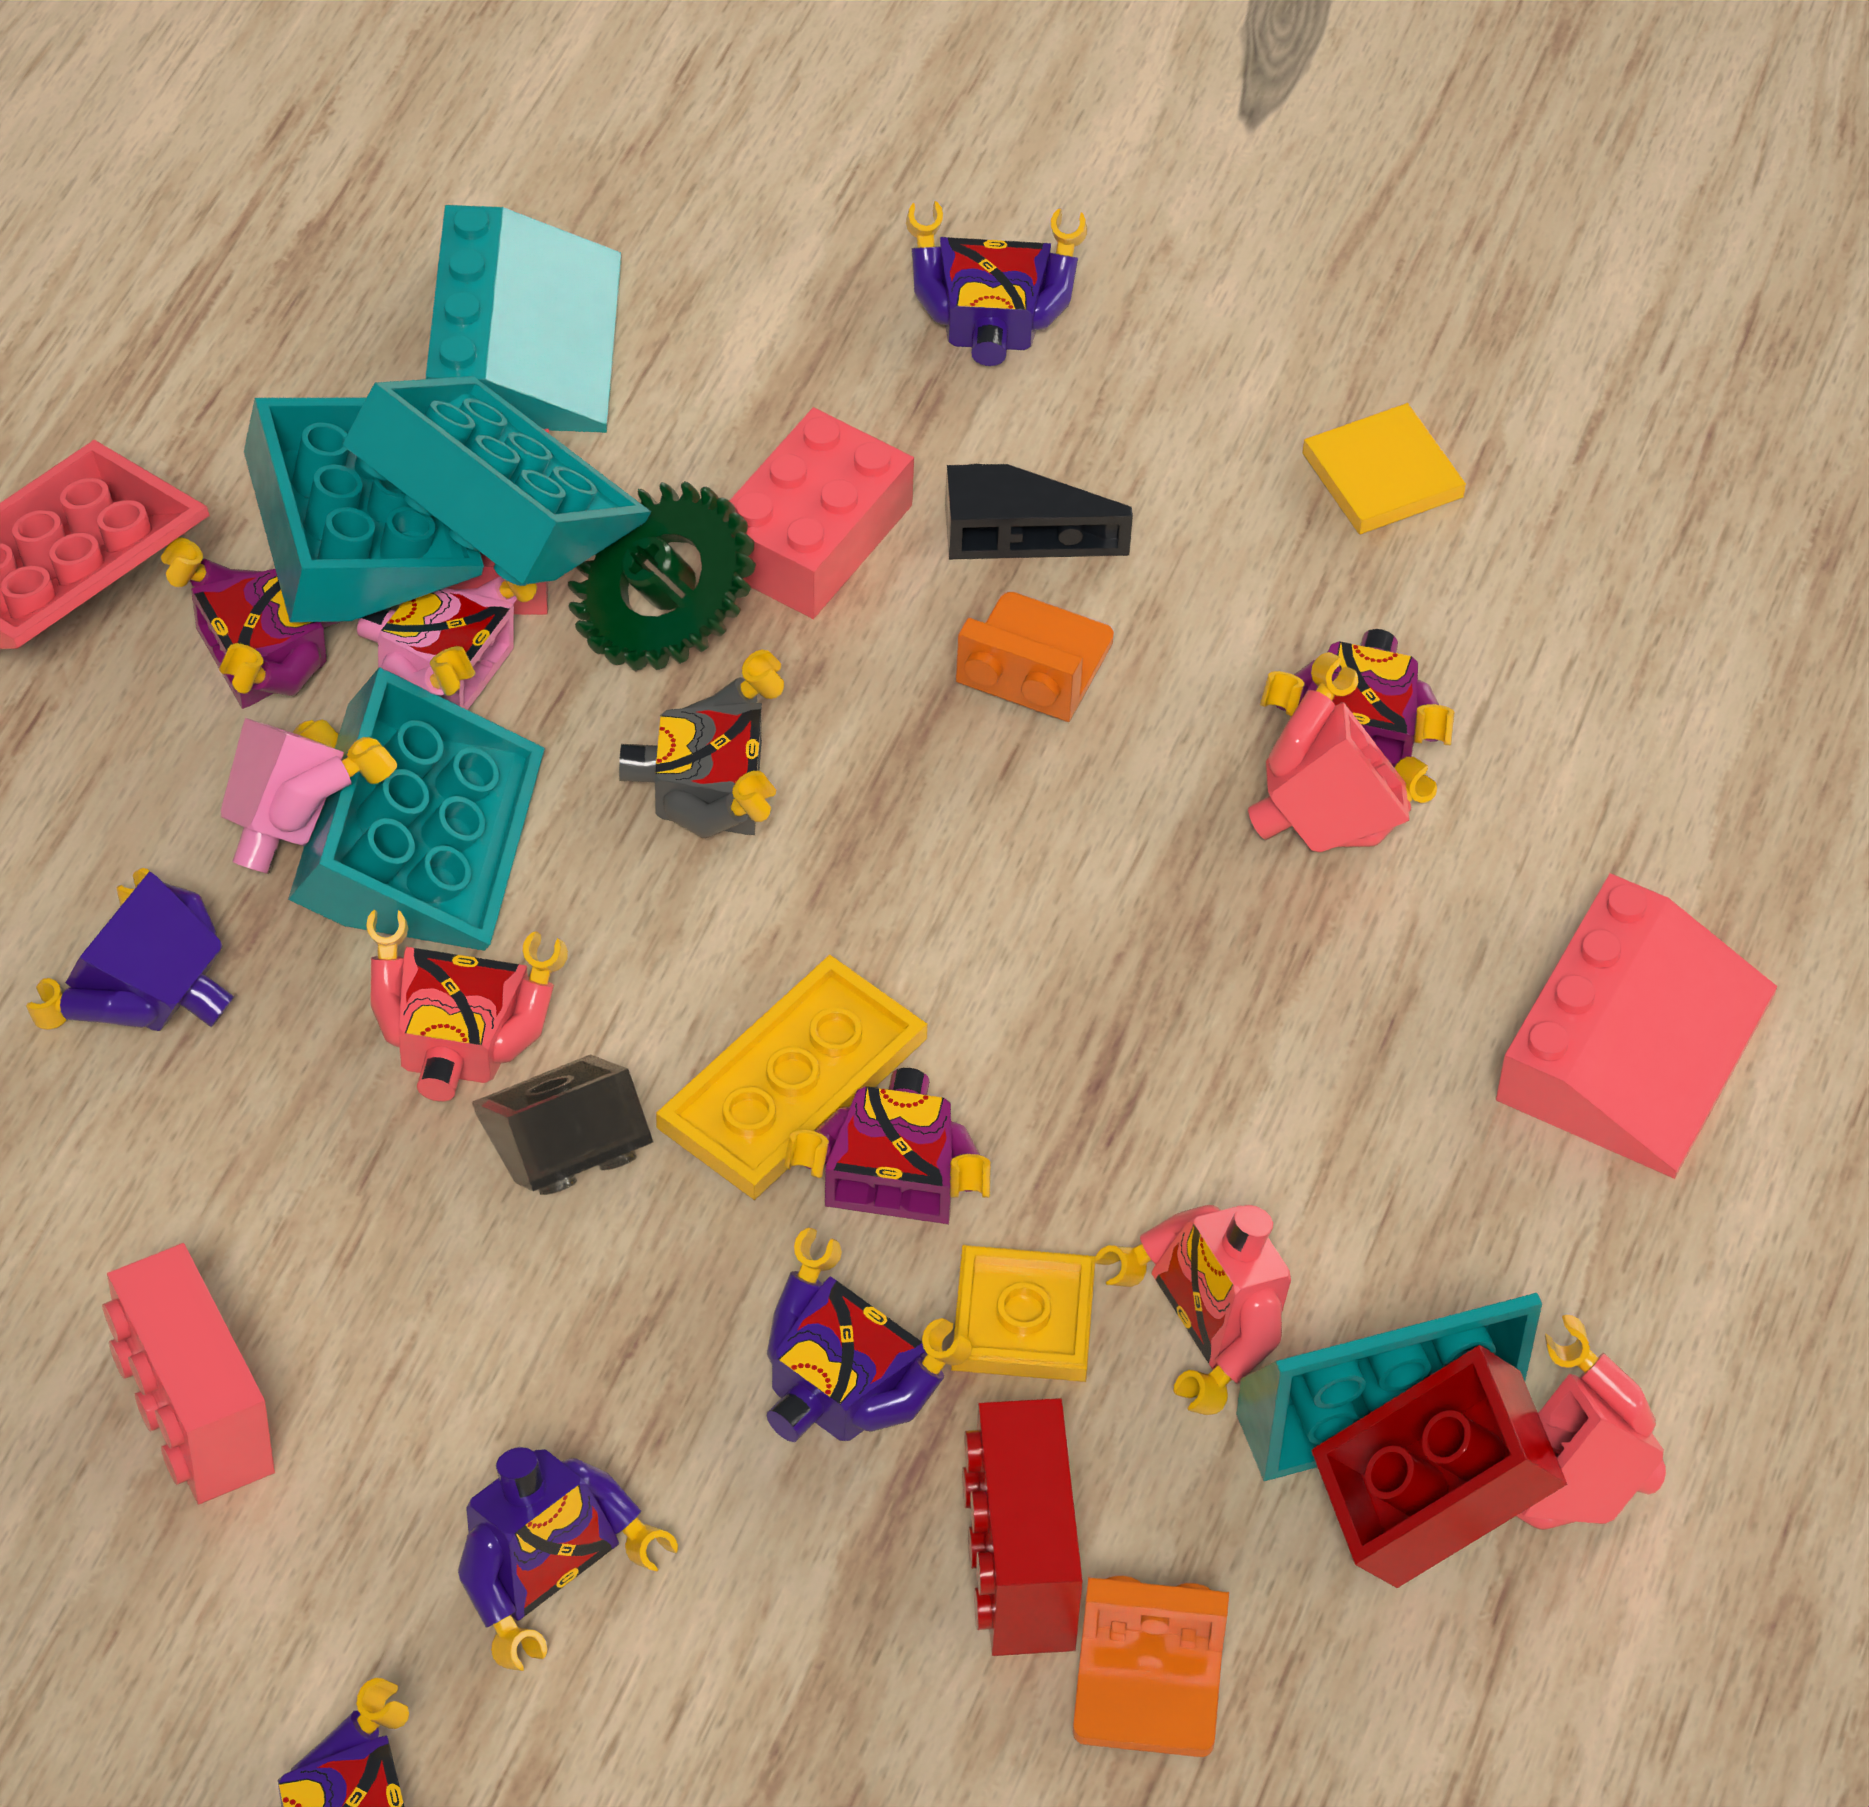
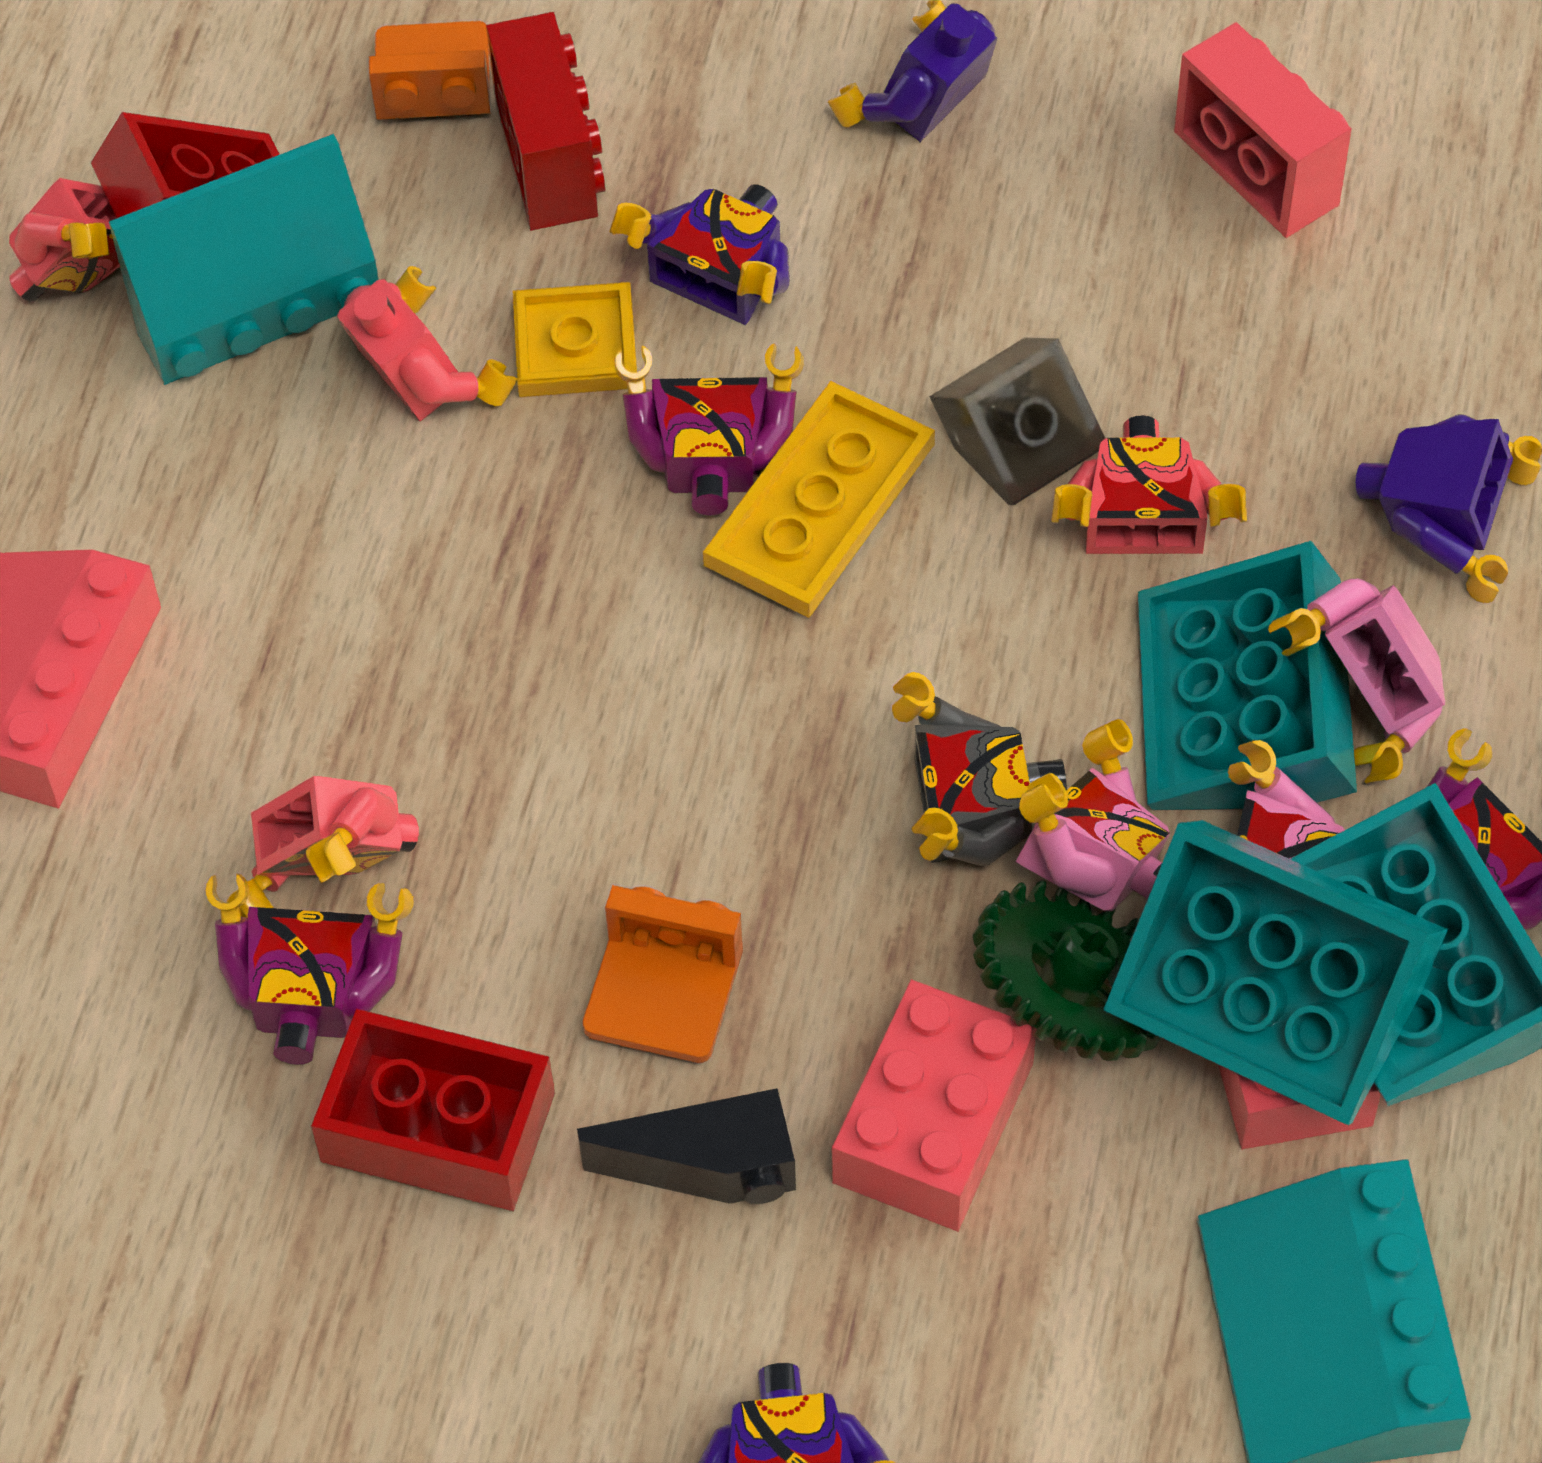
camera: 175 degrees right, 5 degrees up
yellow tile [1302,403,1466,535] -> none
none -> red brick [311,1008,555,1212]
none -> torso [1016,719,1170,911]

